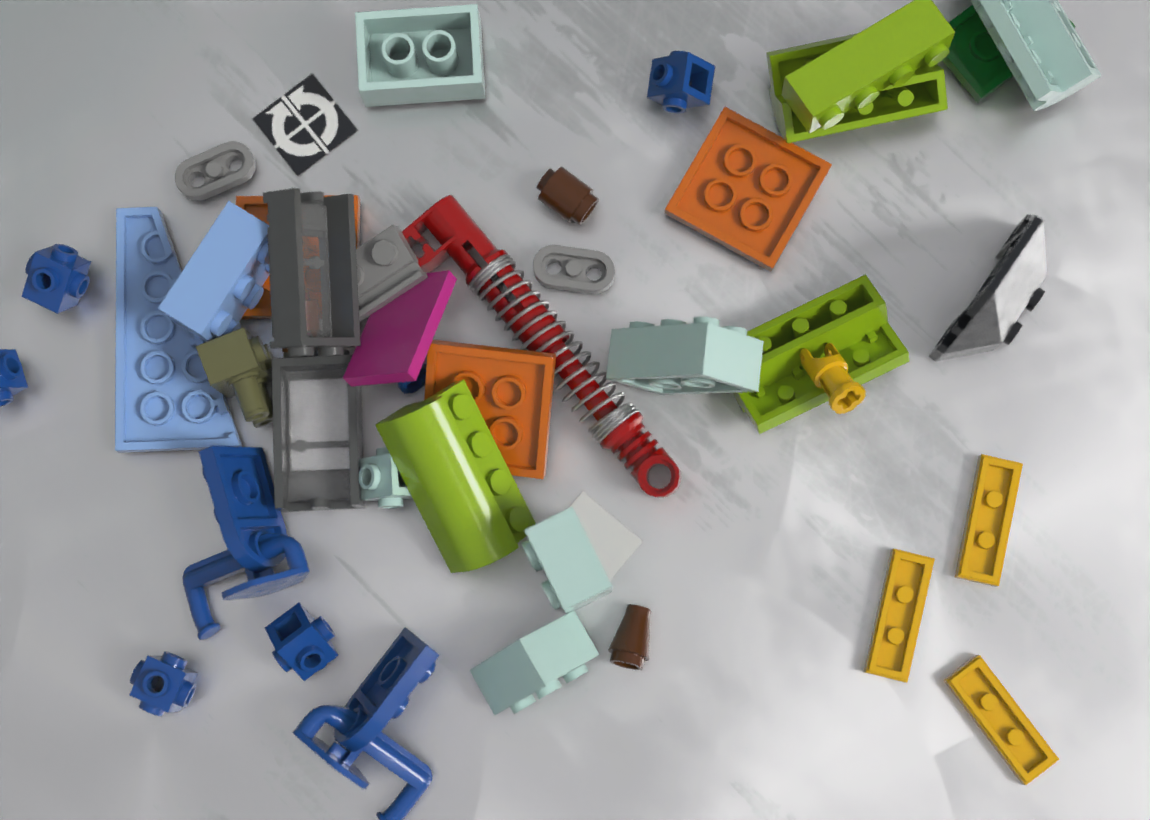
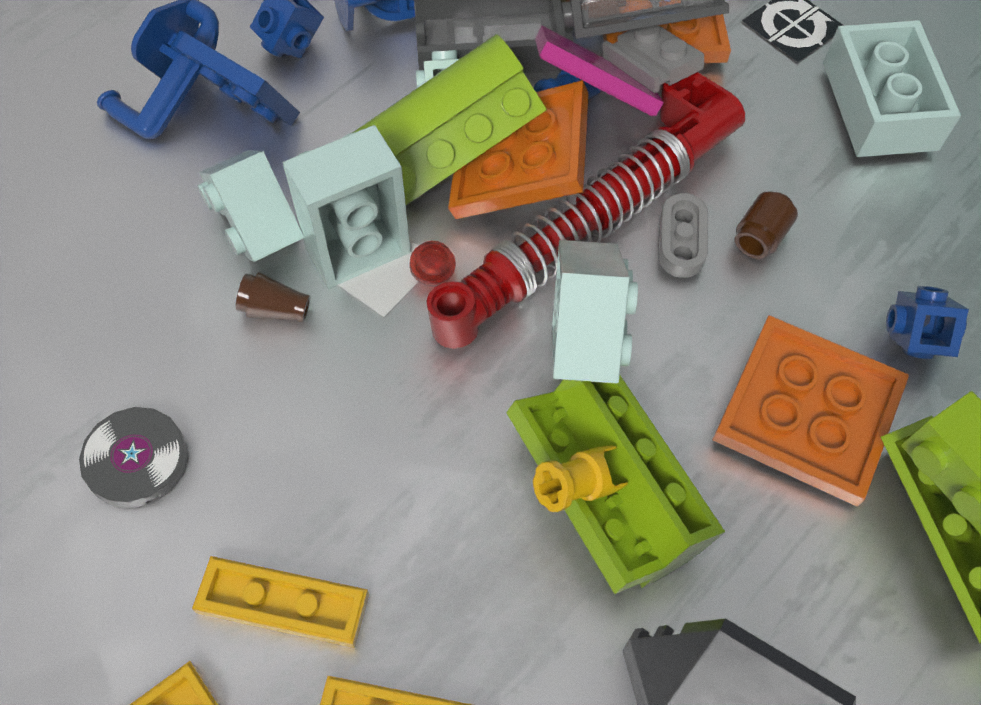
camera: 80 degrees right, 20 degrees down
none -> dark grey tile [79,407,188,508]
none -> clear red plate [409,241,456,286]

